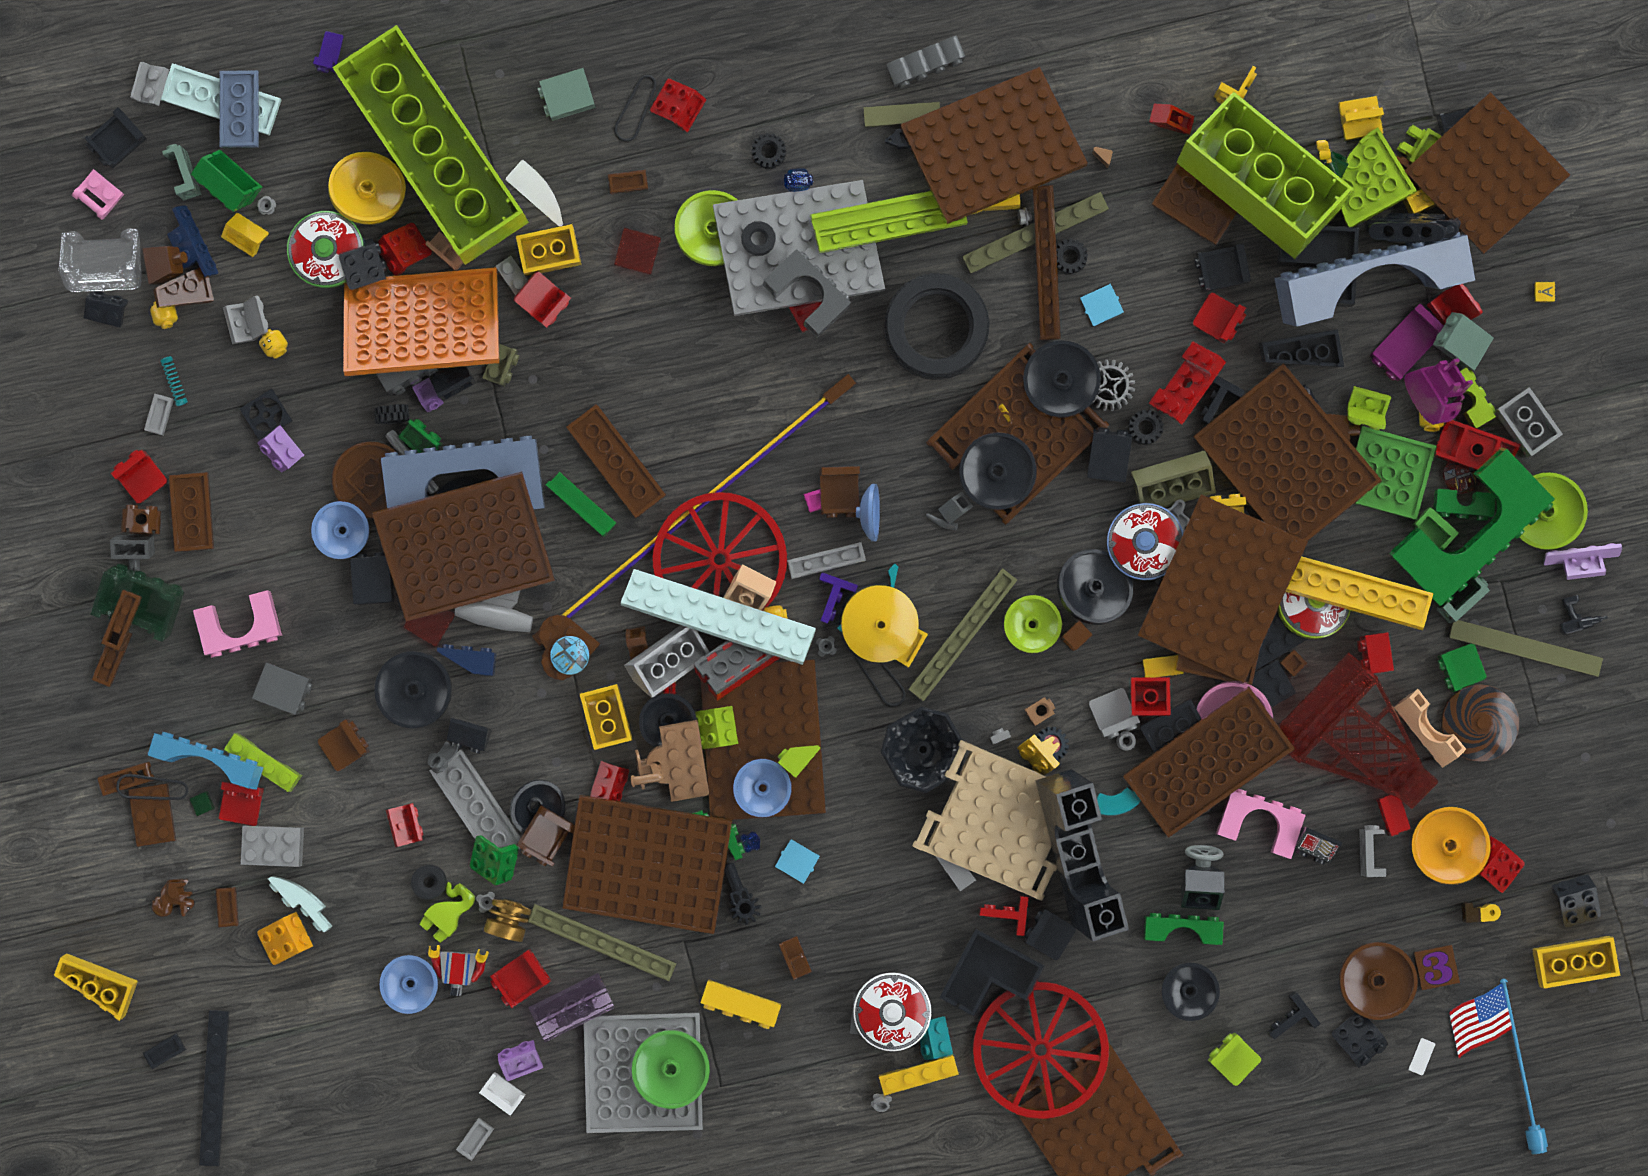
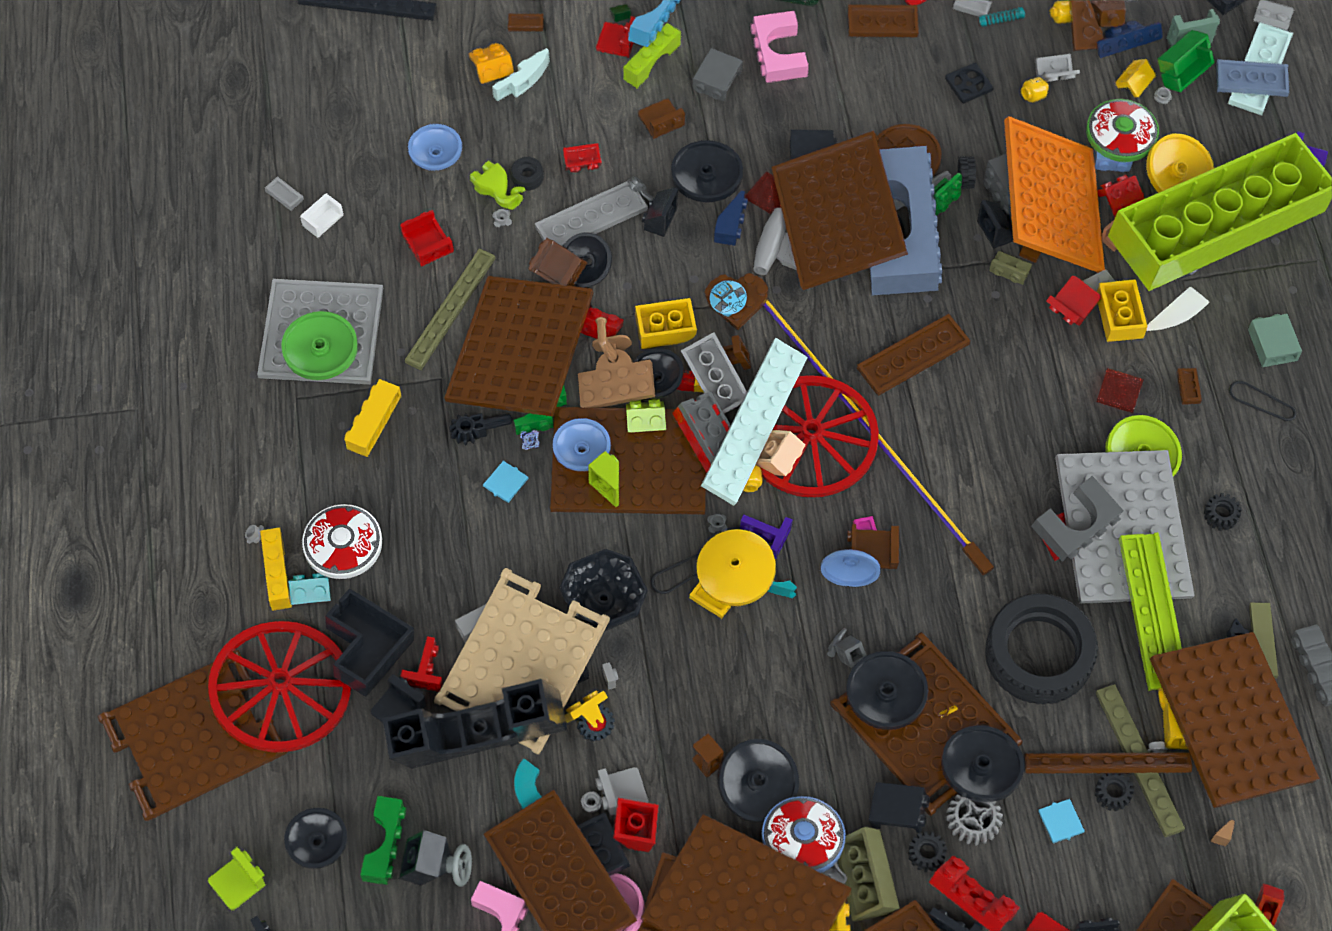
camera: 90 degrees right, 25 degrees down
light grey brick [241,825,304,867] -> none
medium lavender bracket [258,425,304,472] -> none
medium blue dish [311,501,369,559] -> none
black bracket [339,238,387,290] -> none
medium lavender bracket [412,378,444,412] -> none
torso [428,945,489,996] -> none
green bracket [470,835,519,886] -> none
pearl gold wheel [484,899,531,942] -> none
medium lavender bracket [498,1040,543,1082] -> none
clear purple slope [529,973,615,1042] -> none
green fence [546,472,617,537] -> none
red bracket [650,79,707,132] -> none
black tyre [741,221,776,256] -> none
reddish brown panel [779,936,812,980] -> none
clear blue head [784,168,813,192] -> none
light grey tile [787,542,866,579] -> none
olive plate [908,568,1017,701] -> none
lime dish [1004,595,1062,653] -> none
medium nougat brick [1024,697,1055,726] -> none
yellow tile [1143,655,1184,678] -> none

